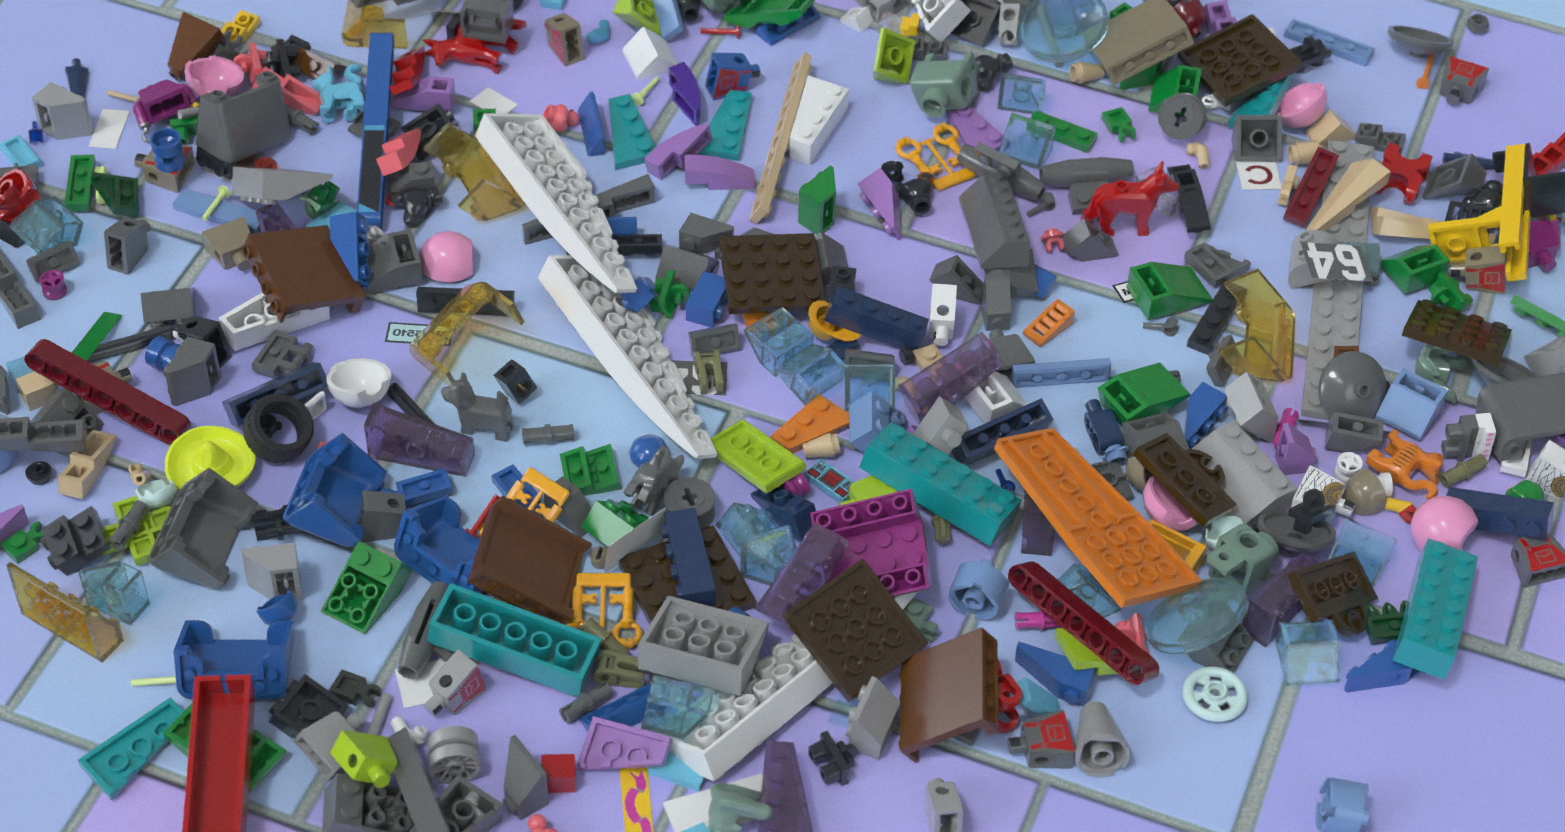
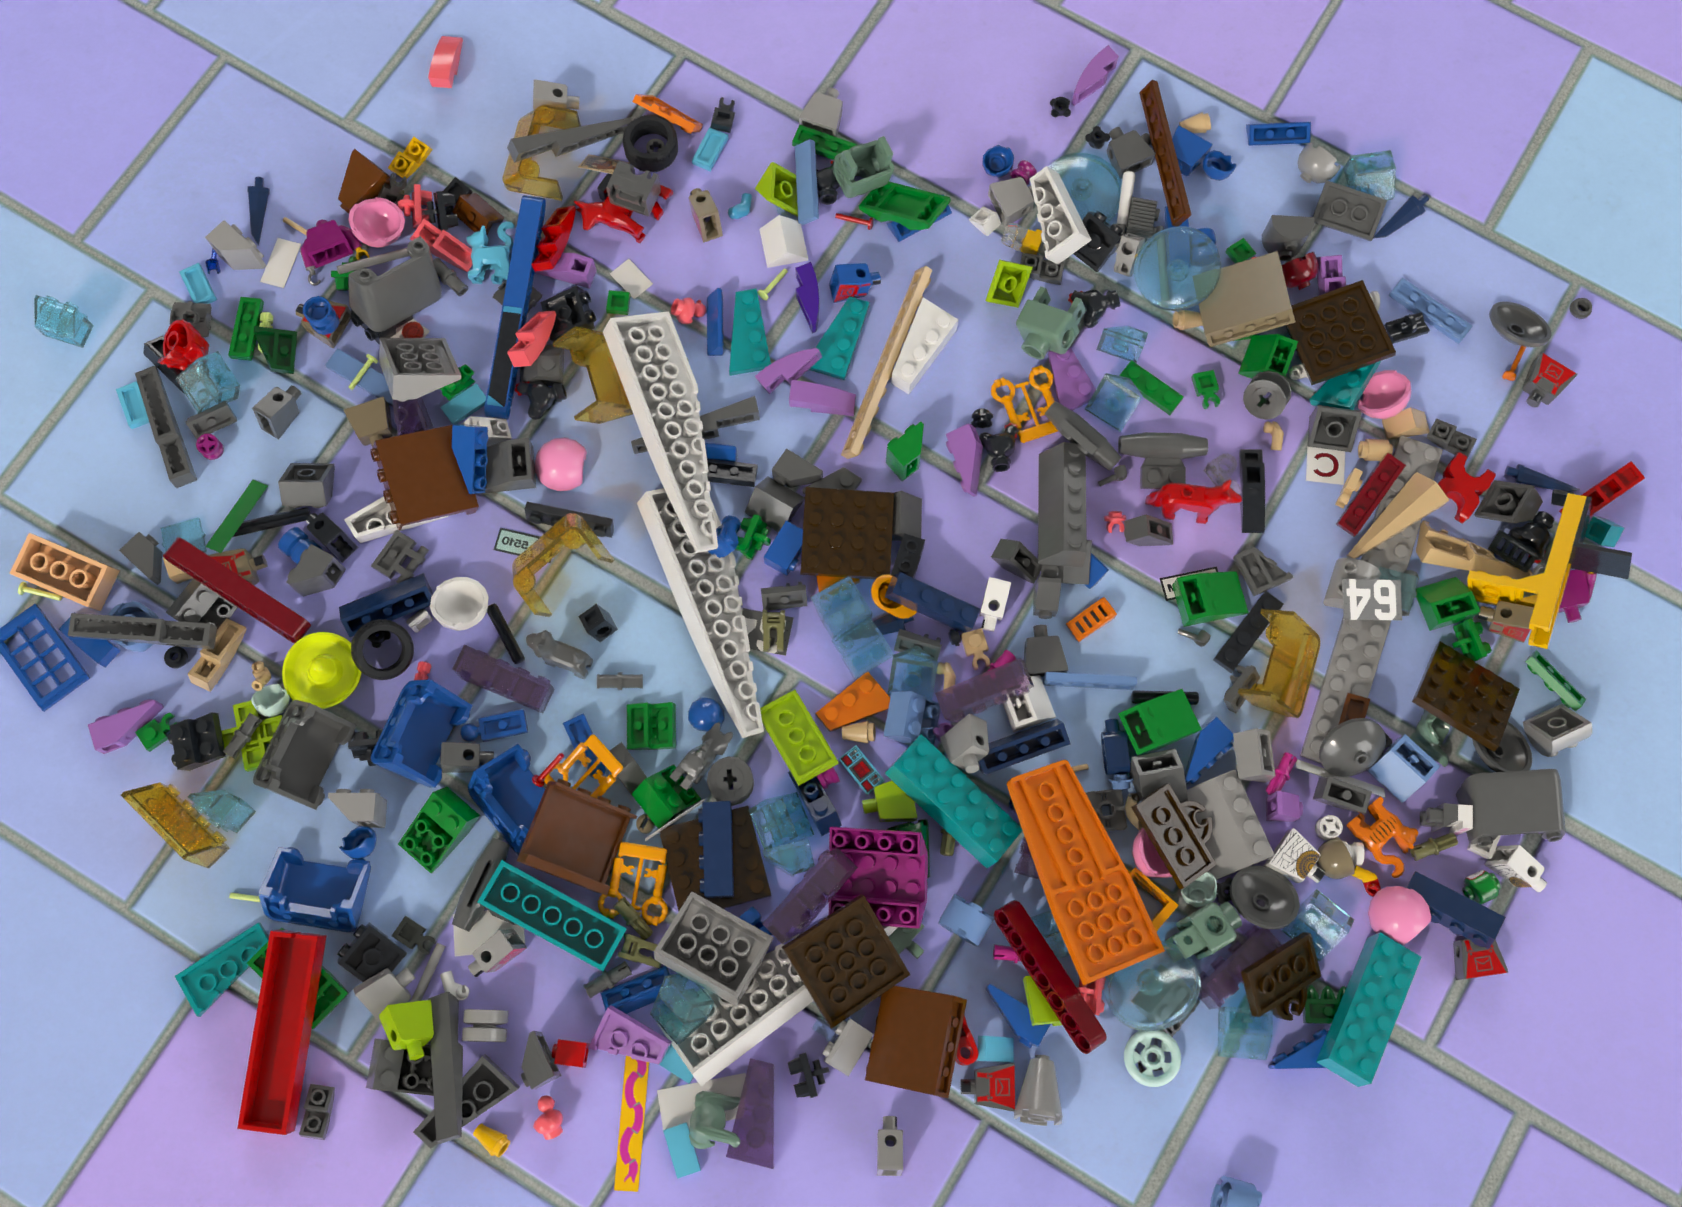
camera: 10 degrees right, 25 degrees up
black hips [1288,488,1336,534] -> none

